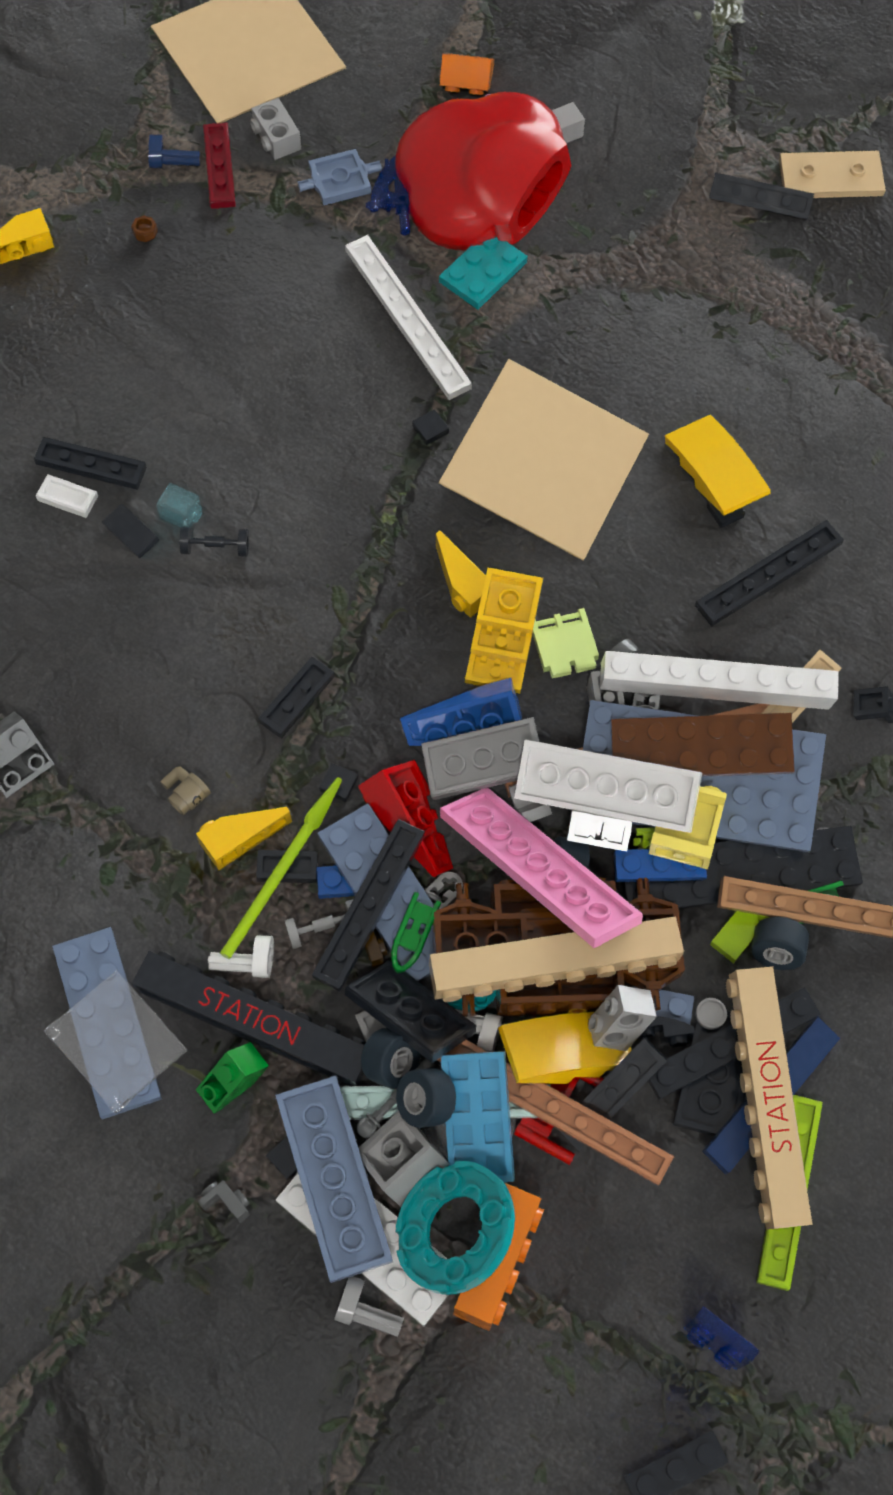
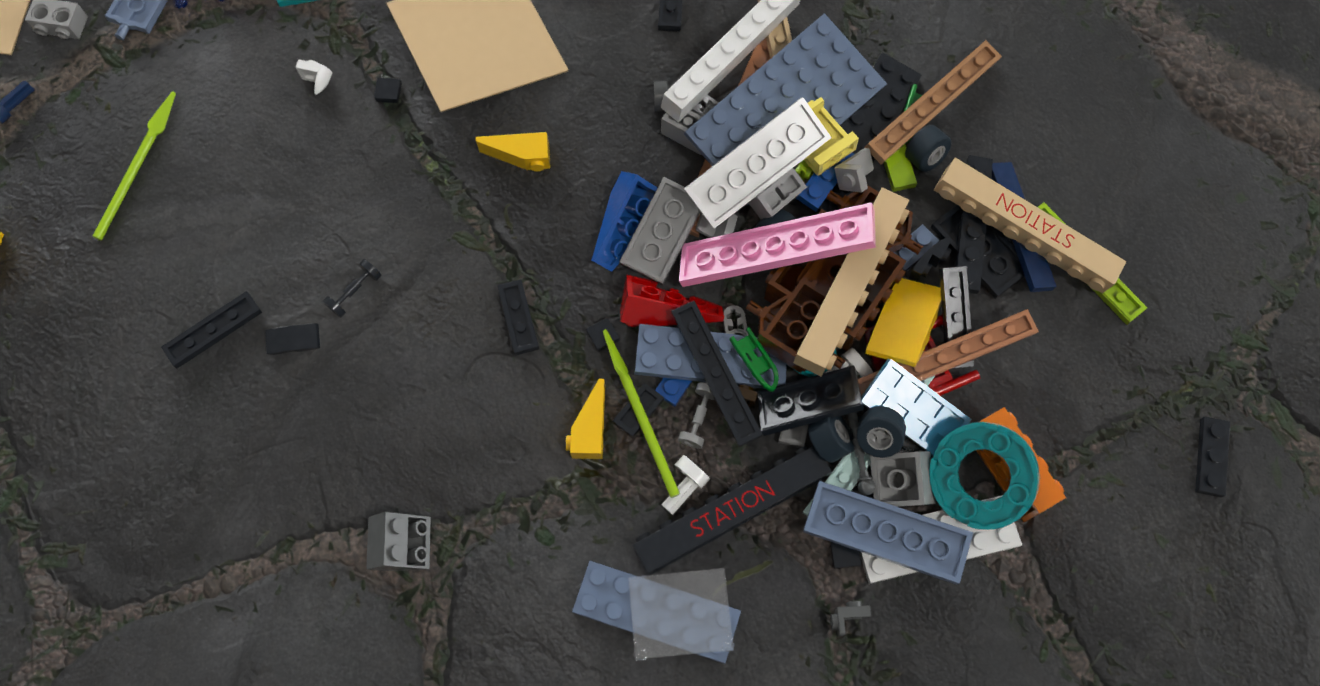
camera: 50 degrees left, 5 degrees up
white tile [36,474,98,518] -> none
reddish brown tile [131,215,158,242] -> none
clear light blue brick [156,483,202,527] -> none
dark tan piece [160,766,211,816] -> none
green slope [196,1042,269,1113] -> none
dark red tile [203,122,236,209] -> none
light grey piece [334,1276,404,1337] -> none
white plate [345,235,472,400] -> none
yellow slope [465,567,543,694] -> none
yellowish green plate [532,608,599,679] -> none
light grey brick [588,985,657,1051] -> none
reddish brown plate [611,713,795,777] -> none
clear blue plate [683,1306,760,1370] -> none
light grey piece [696,998,727,1029] -> none
none -> lime piece [92,91,176,241]
none -> white plate [296,59,332,95]
none -> light grey bracket [834,148,874,193]

